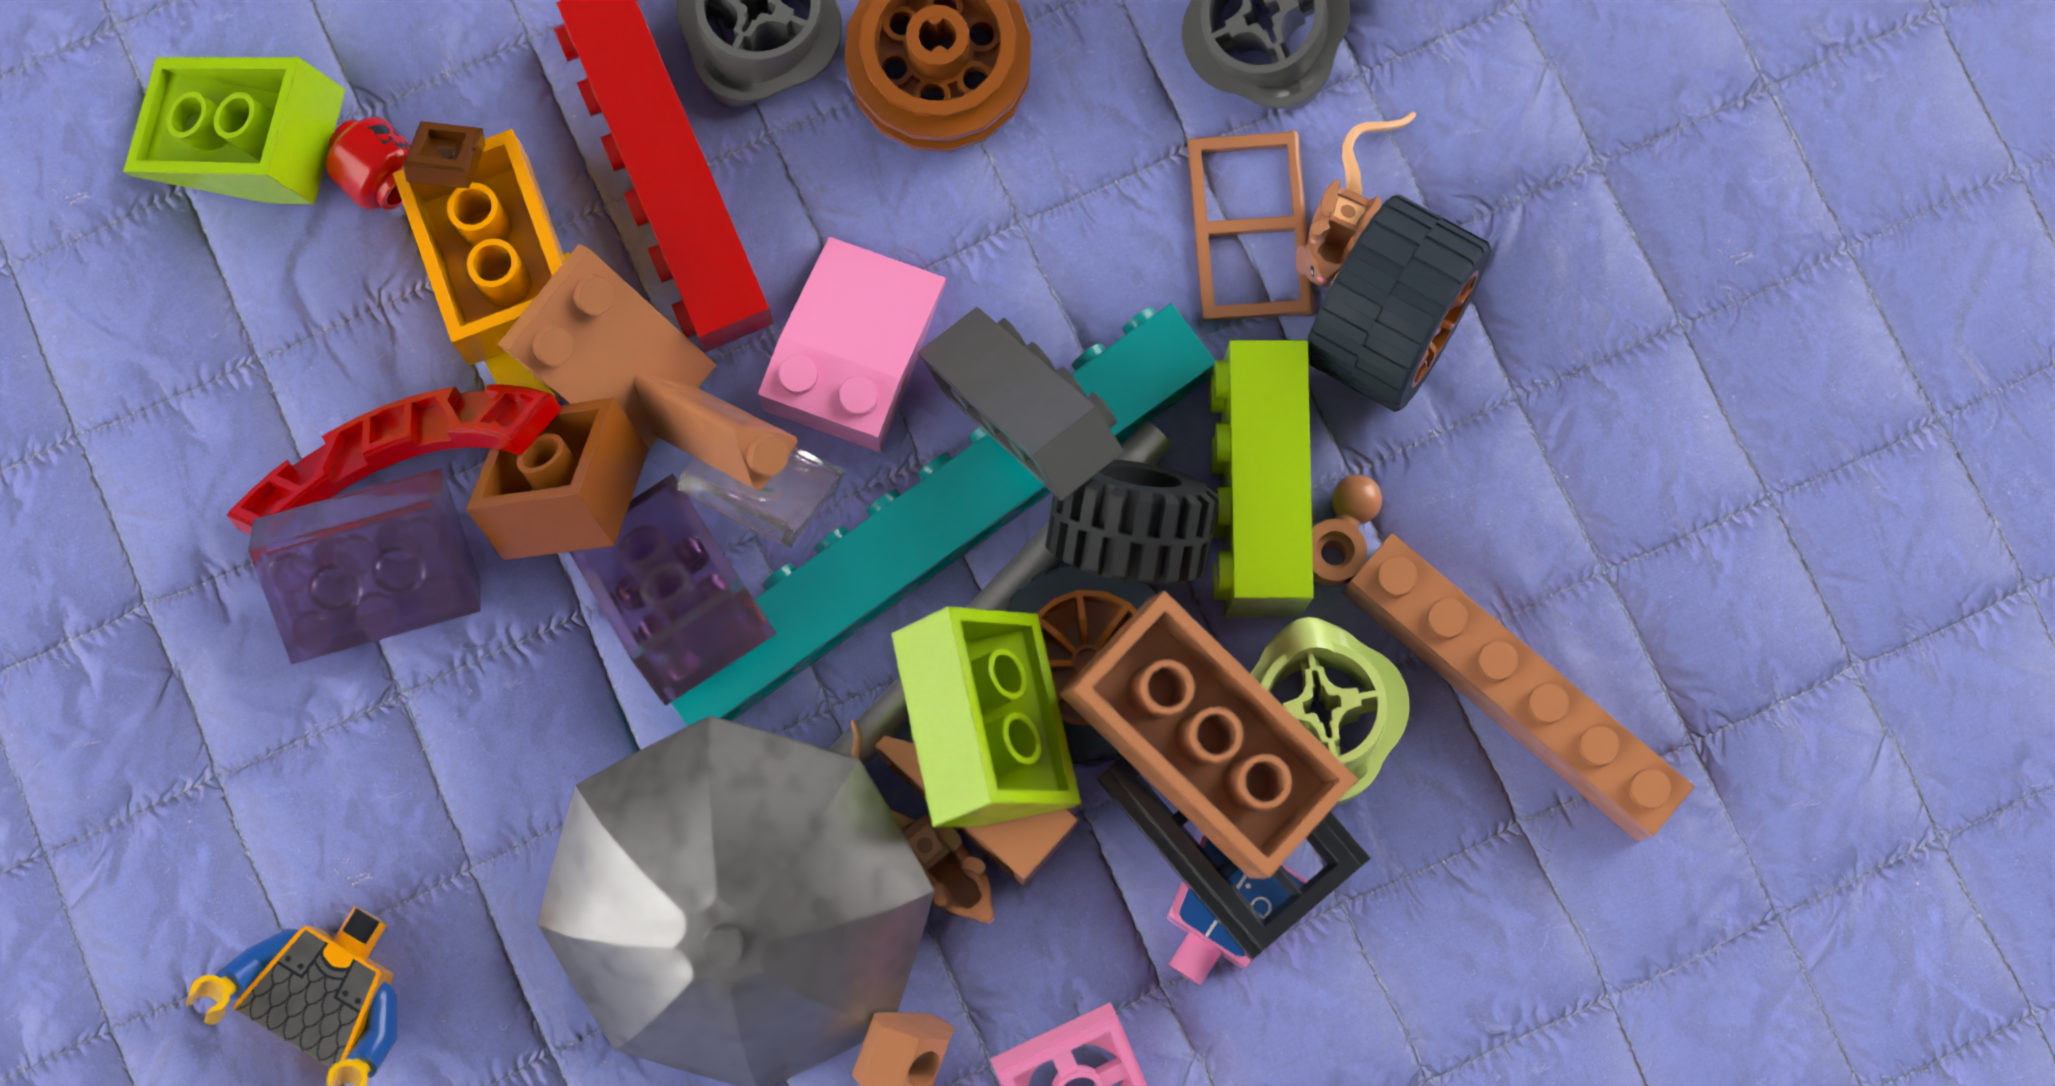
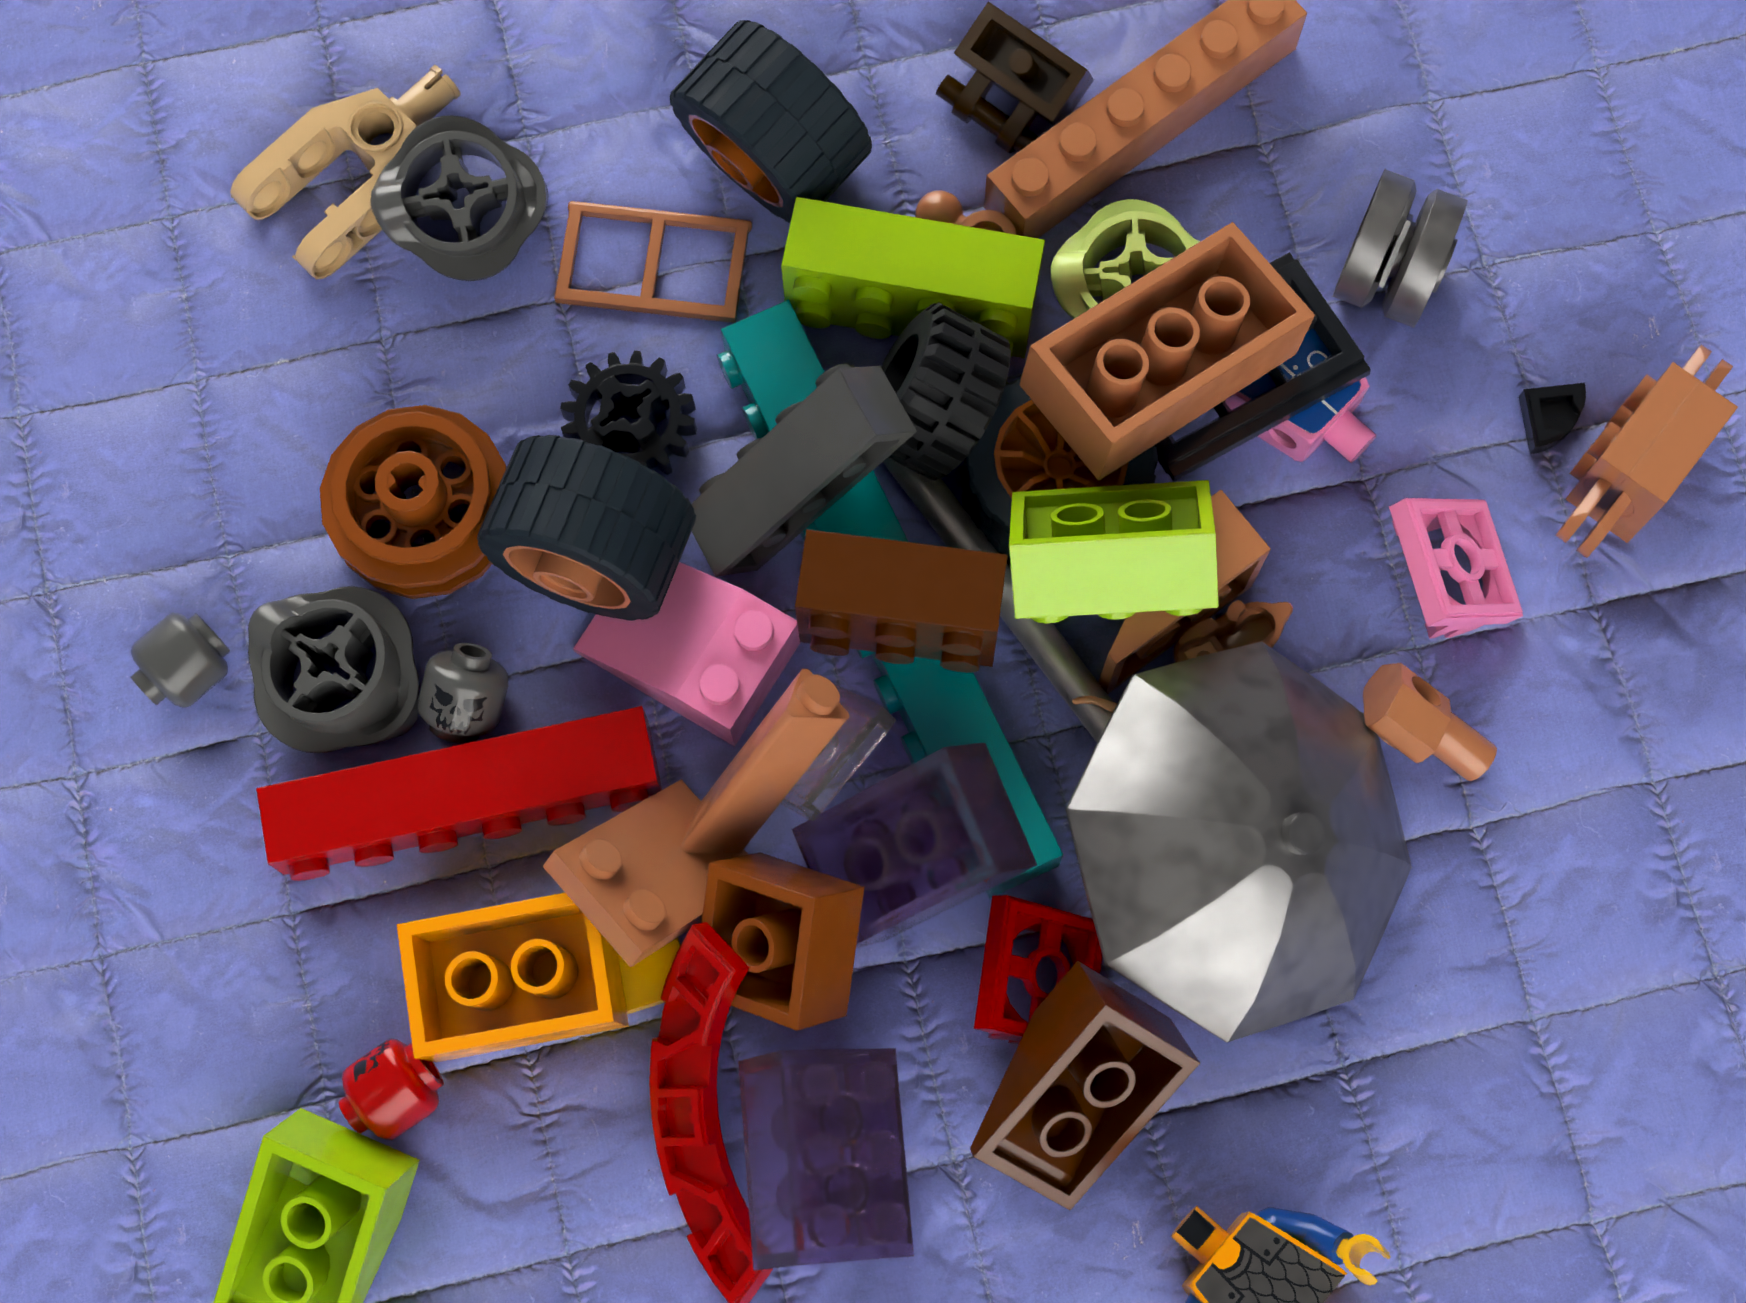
camera: 75 degrees left, 5 degrees down
reddish brown tile [403,121,485,189] -> none
nougat animal [1295,112,1416,288] -> none
none -> dark grey head [418,643,508,743]
none -> black wheel [477,435,696,621]
none -> black gear [560,350,697,475]
none -> reddish brown brick [795,529,1008,673]
none -> dark brown brick [936,1,1094,153]
none -> reddish brown slope [970,961,1200,1210]
none -> red piece [974,895,1102,1044]
none -> flat silver wheel [1332,169,1468,328]

